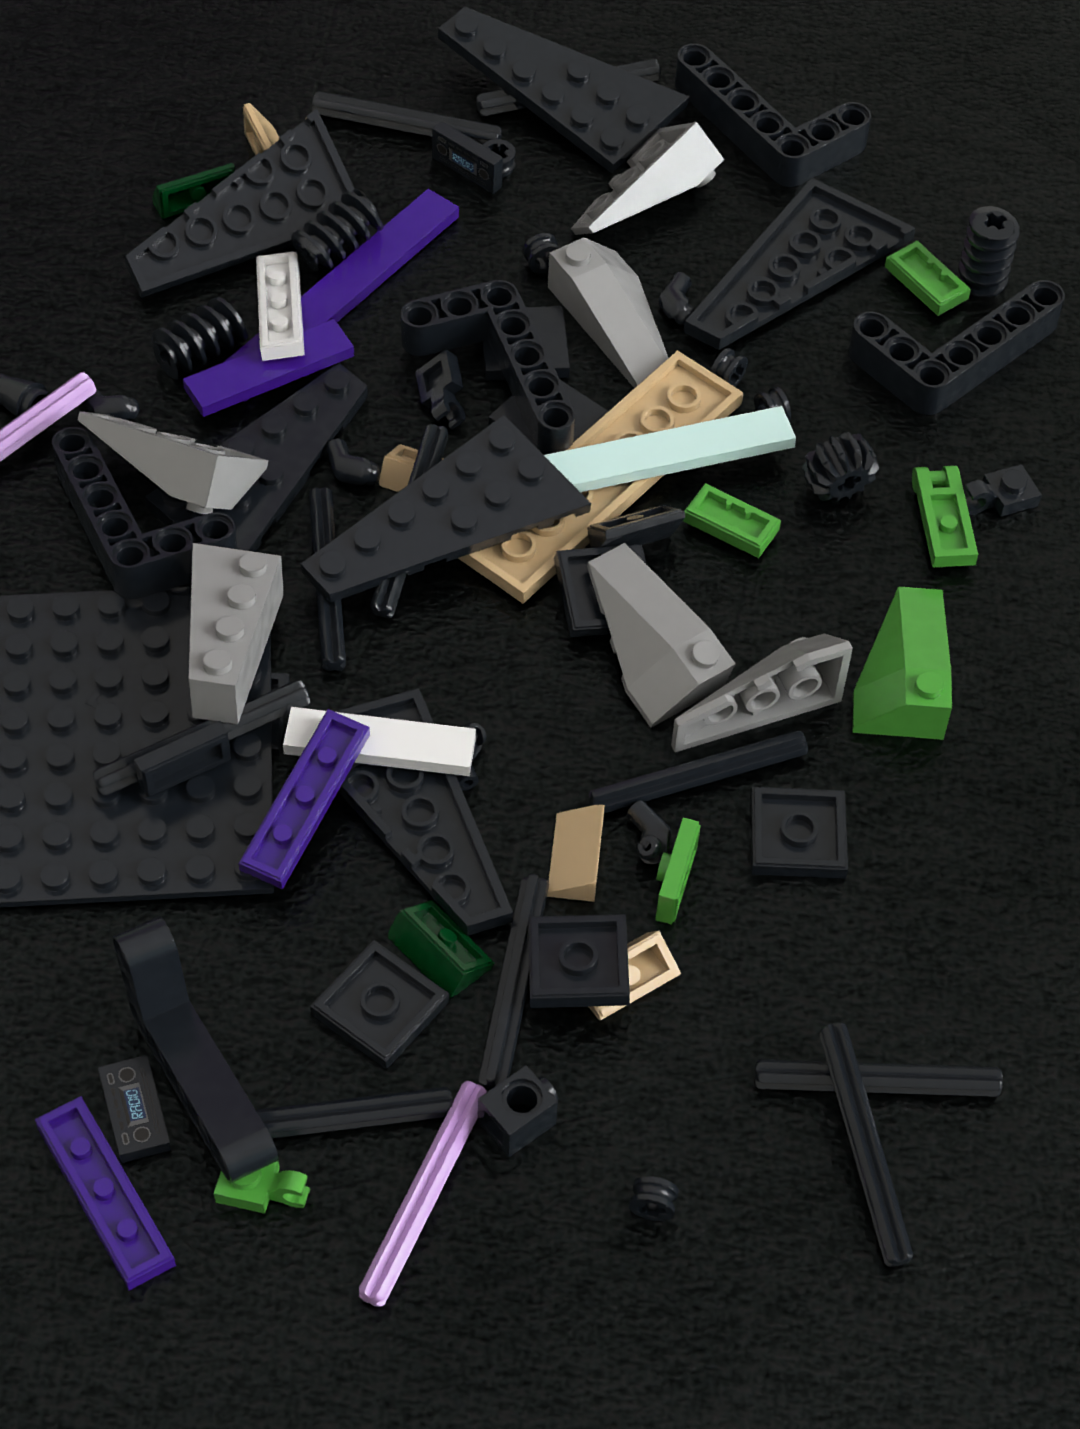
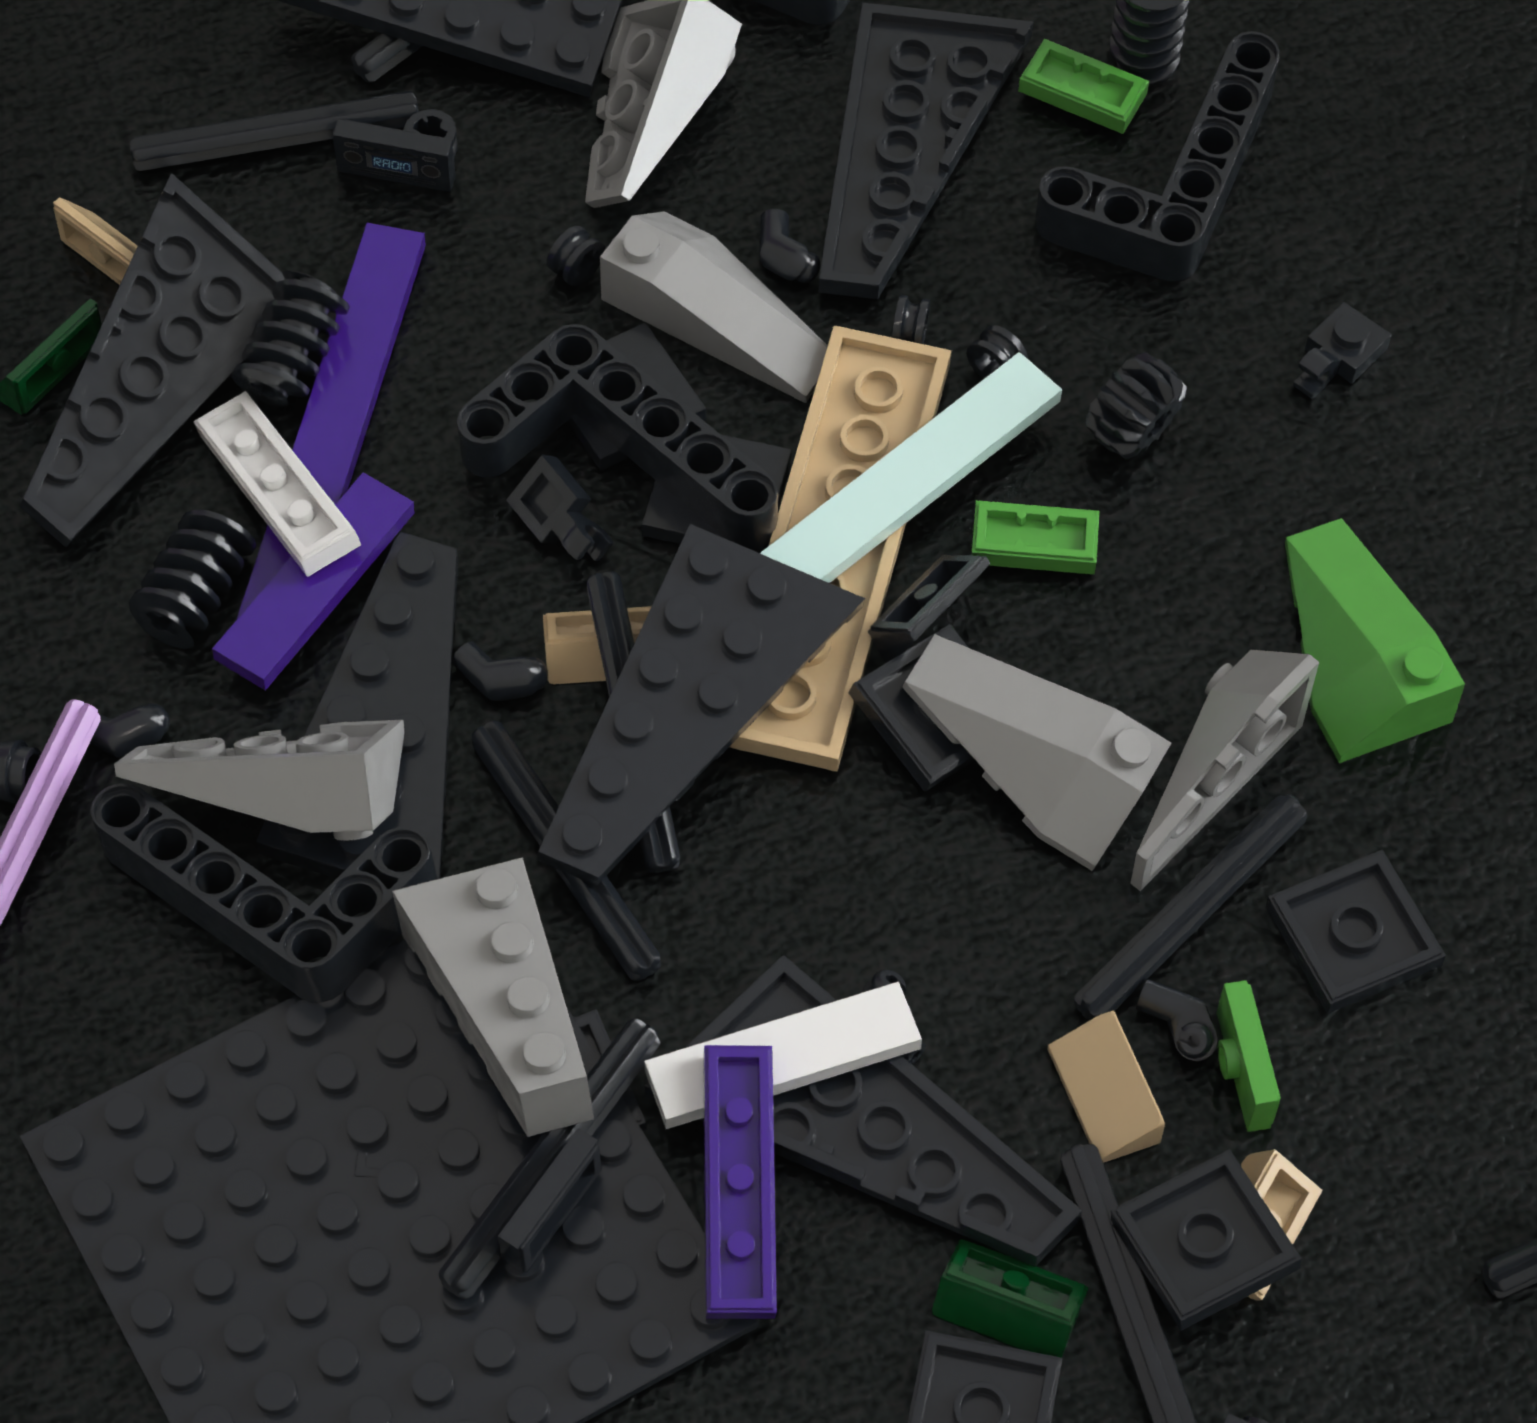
camera: 25 degrees left, 5 degrees up
bright green plate [912,465,978,568] -> none

